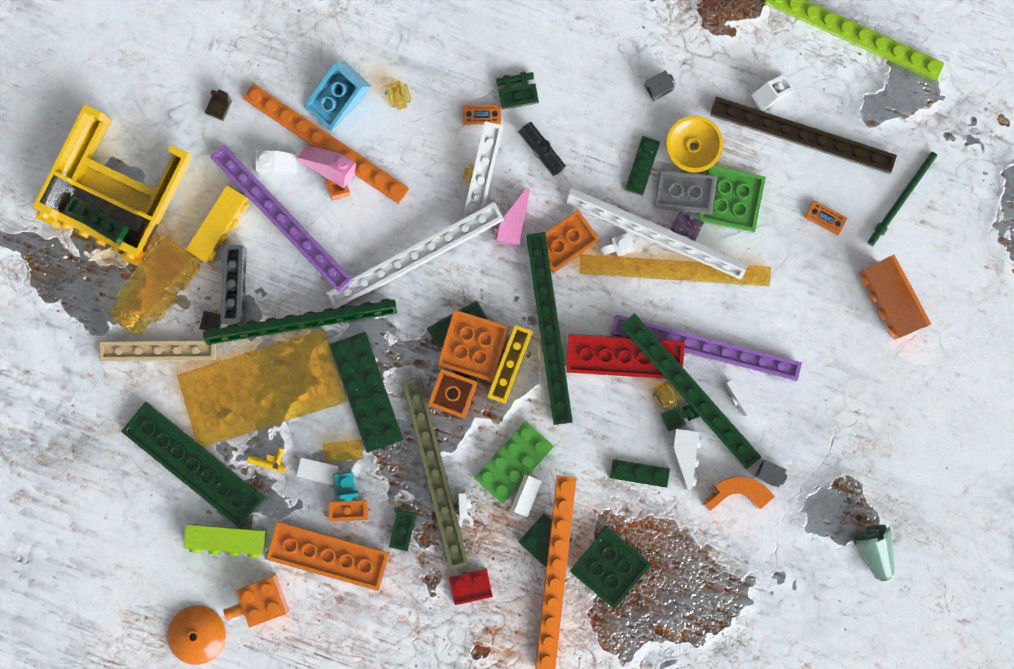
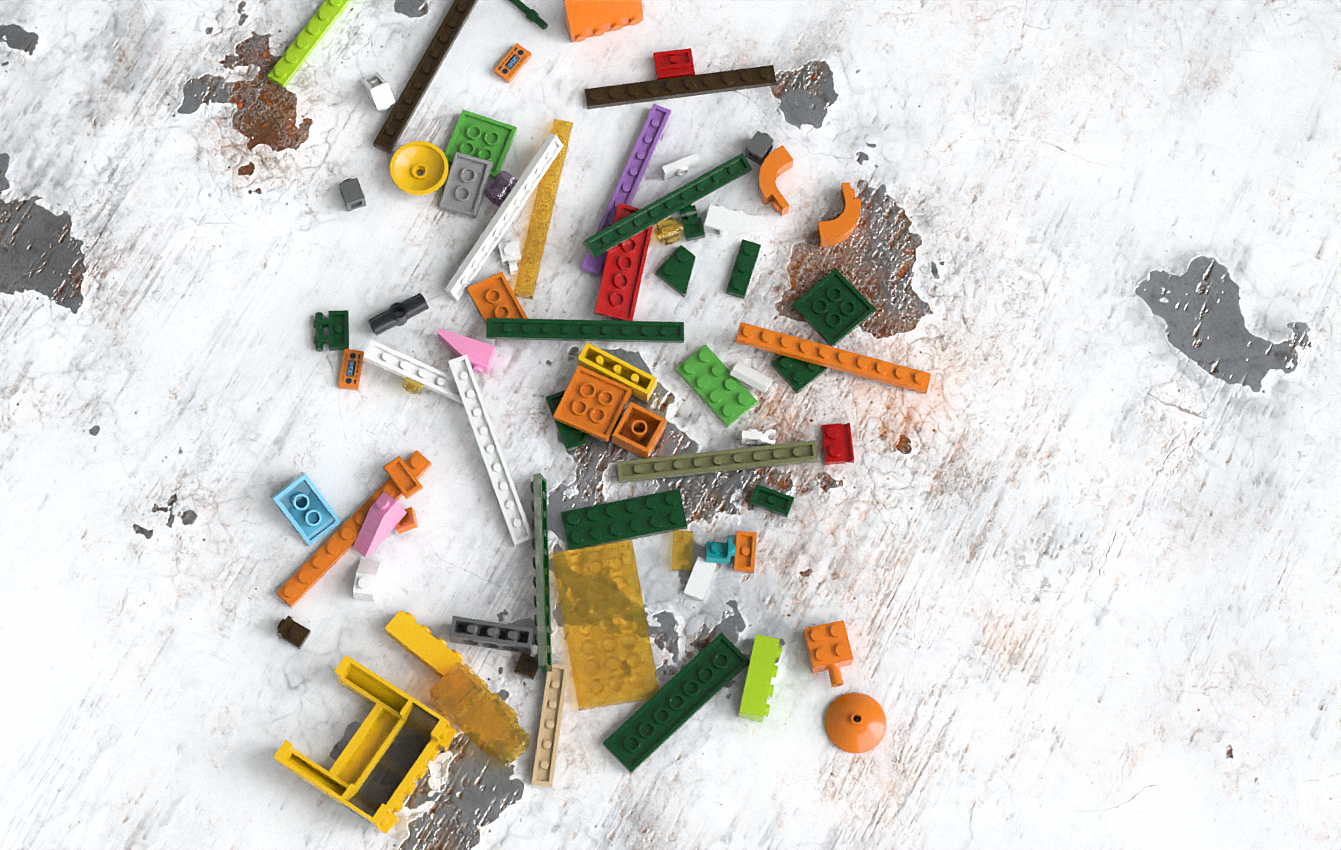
camera: 85 degrees left, 15 degrees down
dark green plate [63,195,130,245] -> none
medium lavender plate [210,144,353,293] -> none
yellow hose [247,447,286,473] -> none
orange plate [266,522,390,591] -> none
clear yellow head [384,81,412,110] -> none
dark green plate [625,136,661,196] -> none
sand green cone [852,524,894,581] -> none
none -> orange tile [383,456,423,500]
none -> dark brown plate [585,65,776,109]
none -> red plate [653,48,695,80]
none -> dark green wing [655,245,696,297]
none -> orange arch [817,182,861,248]

